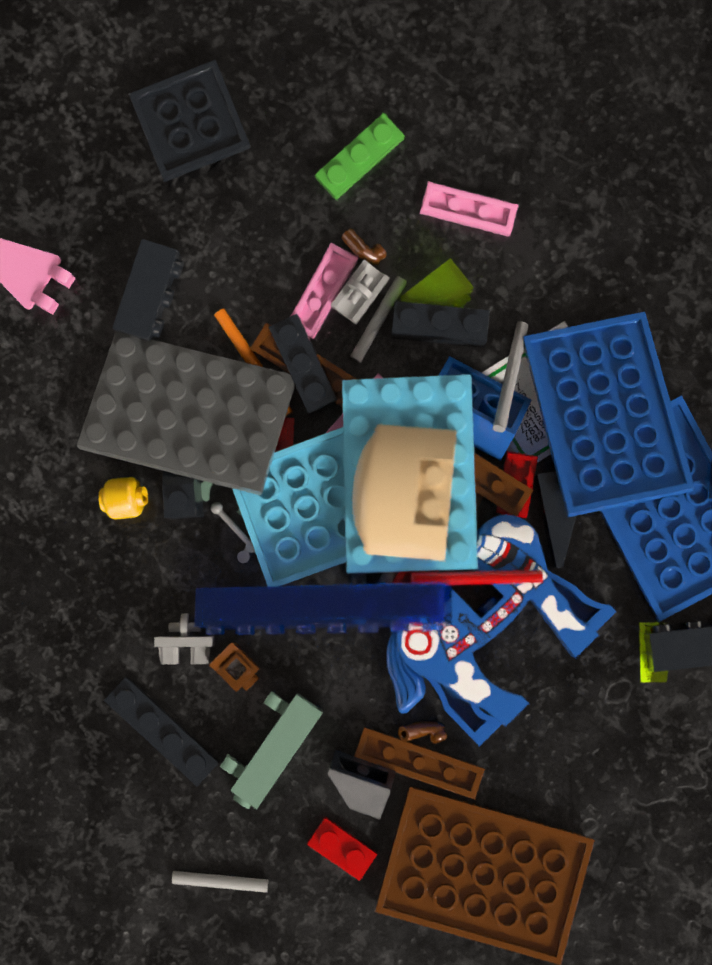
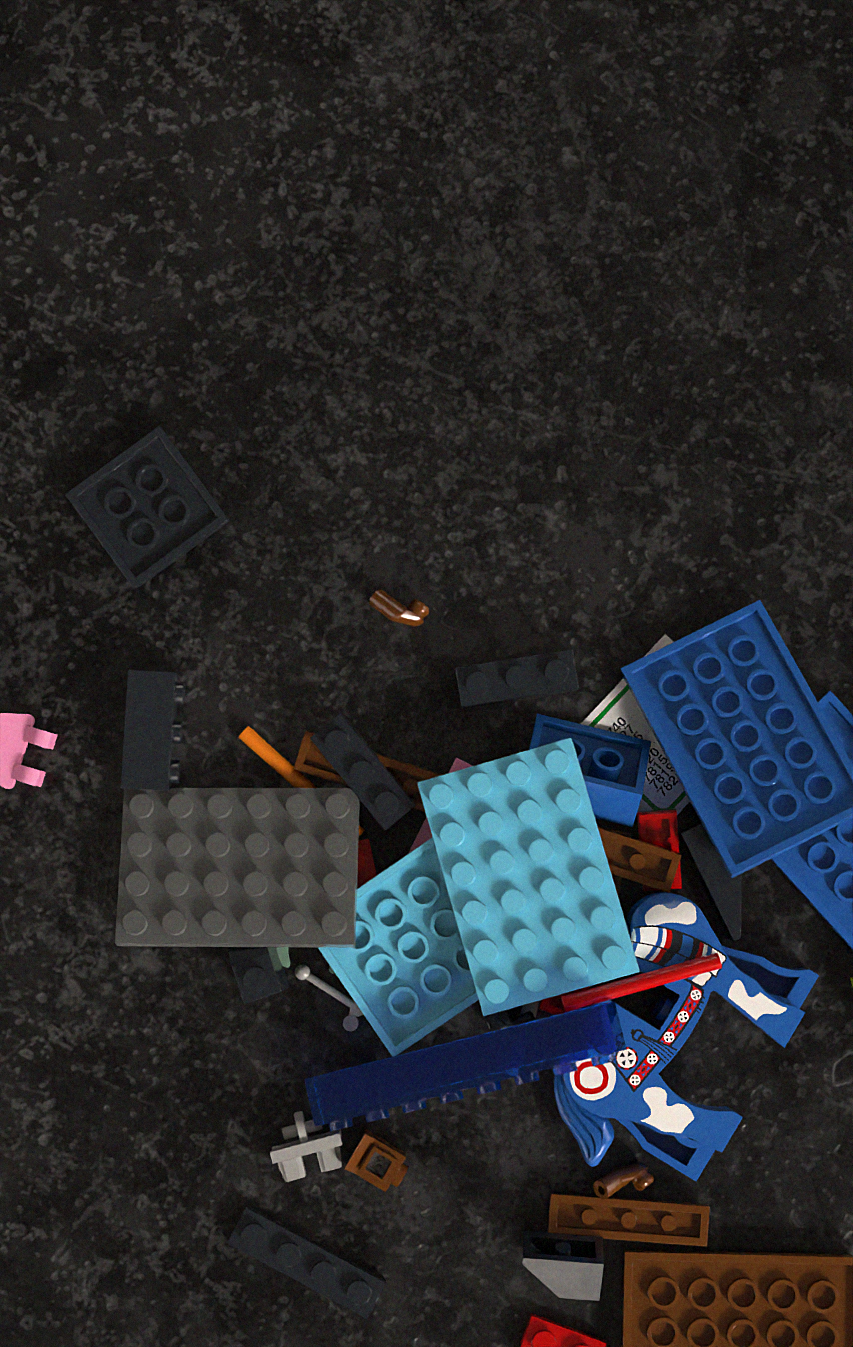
camera: 15 degrees left, 0 degrees up
yellow head [98,477,148,519] -> none
sand green brick [220,691,323,809] -> none
bright pink tile [291,243,358,340] -> none
bright green plate [315,113,405,200] -> none
light grey hips [331,260,389,324] -> none
light grey bar [350,276,407,363] -> none
tan slope [352,424,457,561] -> none
clear neon green slope [400,258,474,308] -> none
bright pink tile [420,181,518,237] -> none
light grey bar [493,321,528,432] -> none

